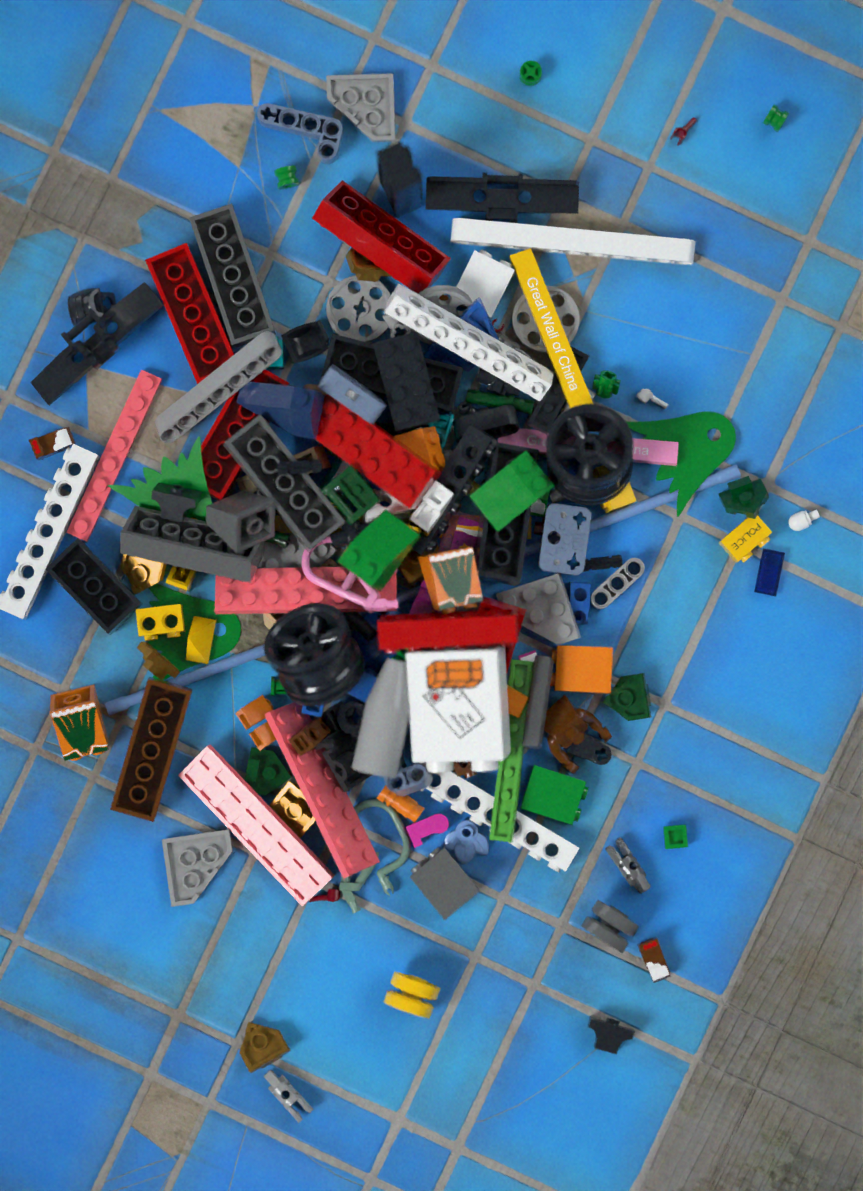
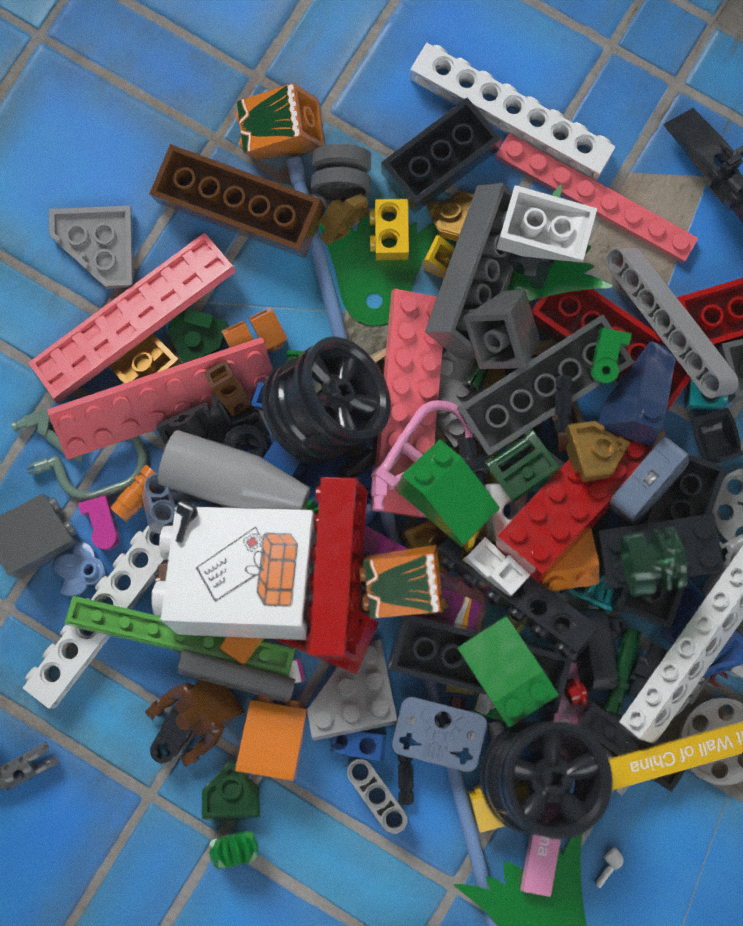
camera: 100 degrees right, 5 degrees down
reddish brown leg [29,427,76,461] -> none
yellow slope [186,616,216,664] -> none
dark red hand [309,888,341,902] -> none
green panel [520,765,589,825] -> none
green gear [592,370,621,399] -> none
green plate [663,824,688,849] -> none
none -> black hand [175,500,198,543]
none -> green gear [209,831,259,869]
none -> dark grey wheel [311,144,371,201]
none -> white slope [496,185,597,262]
none -> red plate [564,678,588,706]
none -> pearl gold plate [565,421,630,482]
none -> green leg [591,328,631,384]
none -> clear green wheel [620,526,687,597]

